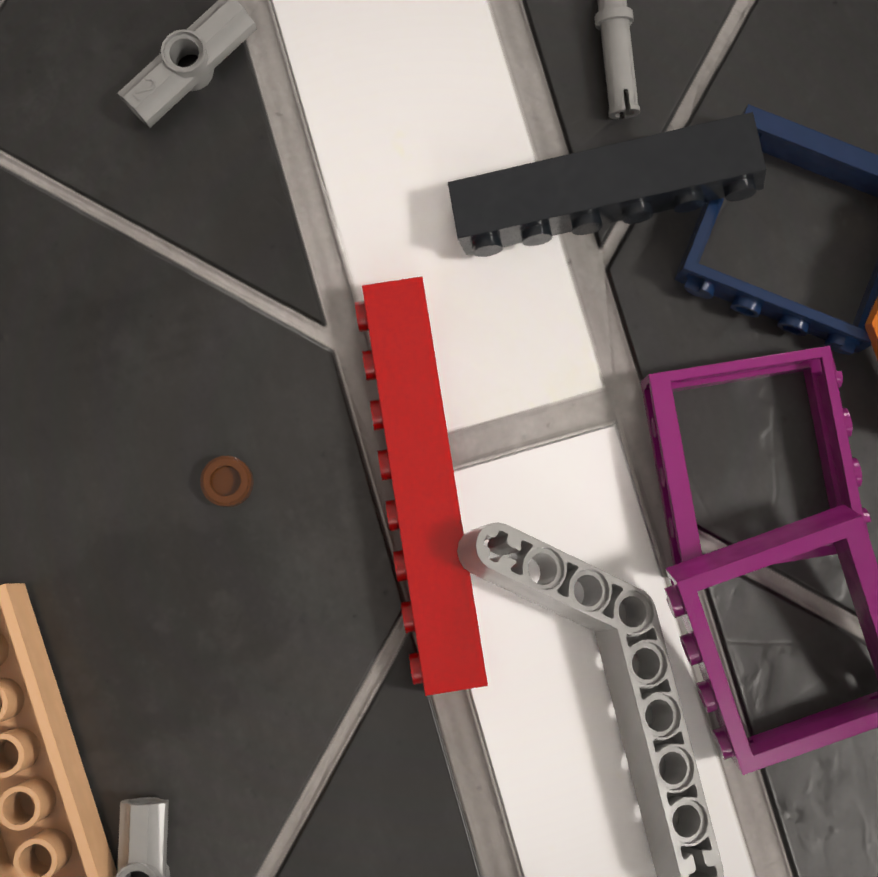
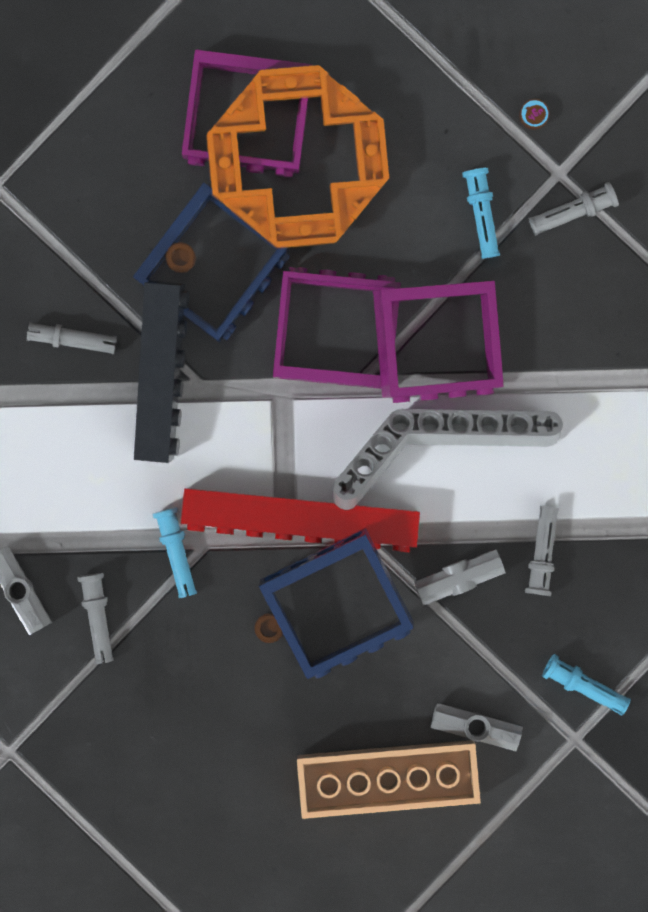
camera: 70 degrees left, 5 degrees up
none -> light grey pin [77,573,114,664]
none -> medium azure pin [152,507,197,598]
none -> reddish brown tile [166,242,196,273]
none -> dark blue window [259,528,414,679]
none -> light grey piece [414,550,506,605]

